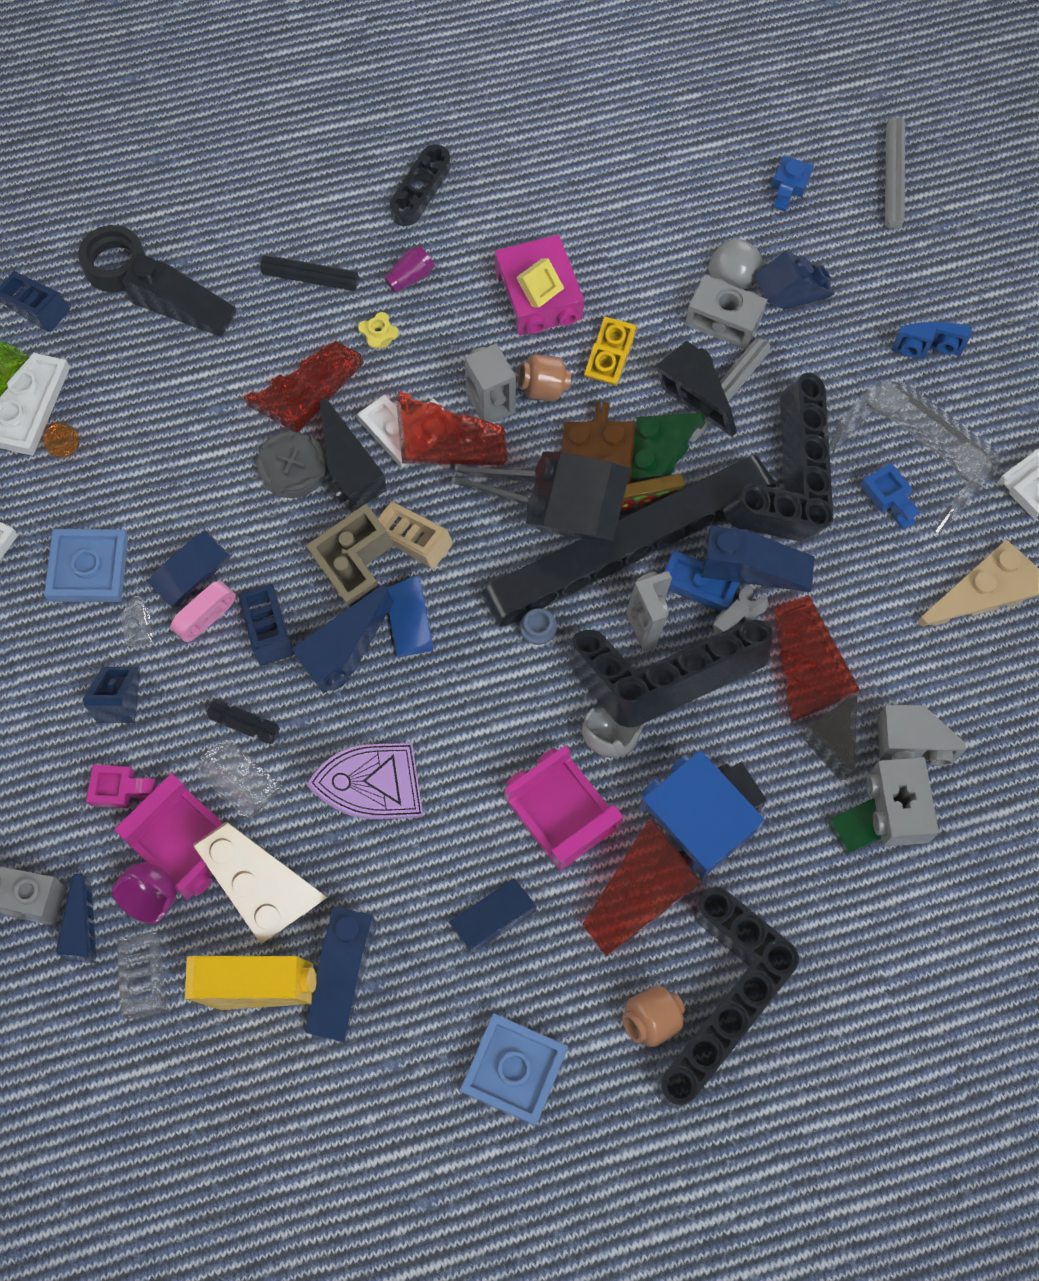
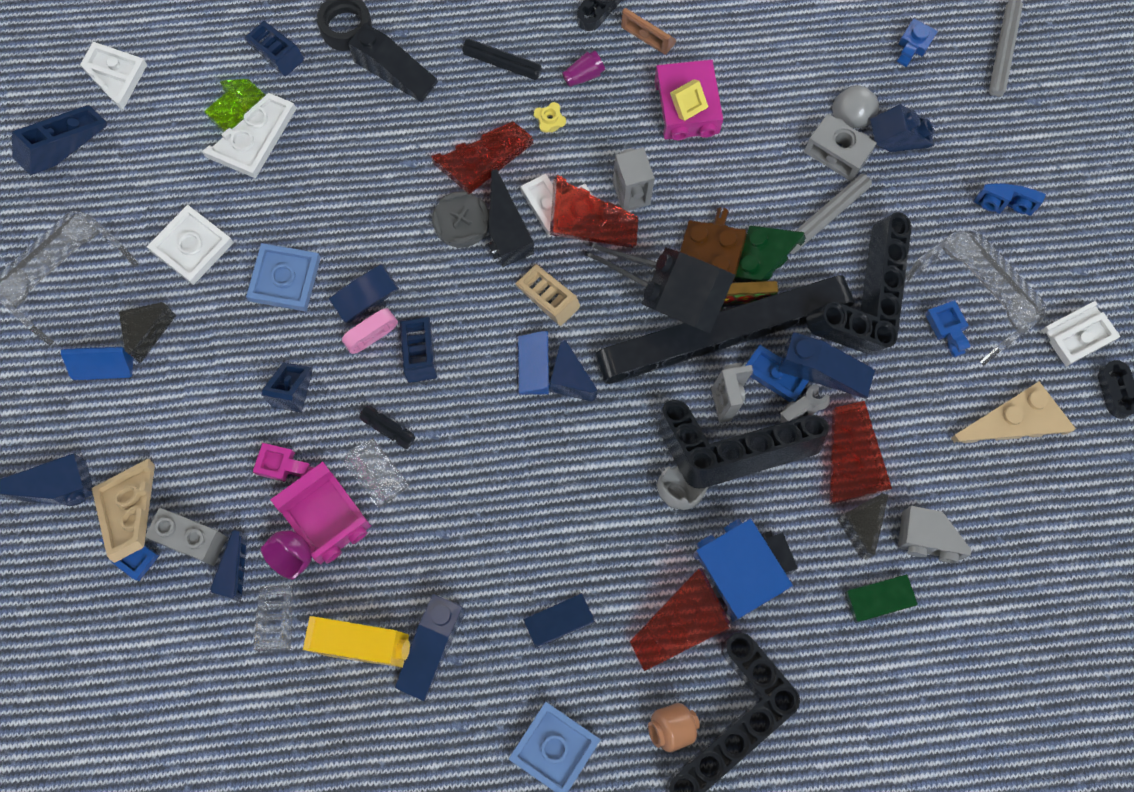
camera: 10 degrees right, 5 degrees up
clear orange plate [43,423,80,458] -> none
clear slope [121,595,154,648] -> none
wing [193,822,328,944] -> none
dark blue slope [291,584,393,694] -> none
dark tan brick [306,503,395,608] -> none
lavender shield [306,743,423,819] -> none
dark pink panel [504,745,624,872] -> none
nougat head [518,354,571,402] -> none
sand blue plate [520,609,557,645] -> none
yellow slope [584,316,637,386] -> none
black slope [656,341,737,437] -> none
light grey brick [866,757,939,847] -> none
none -> dark blue slope [550,340,598,402]
none -> nougat slope [621,8,676,55]

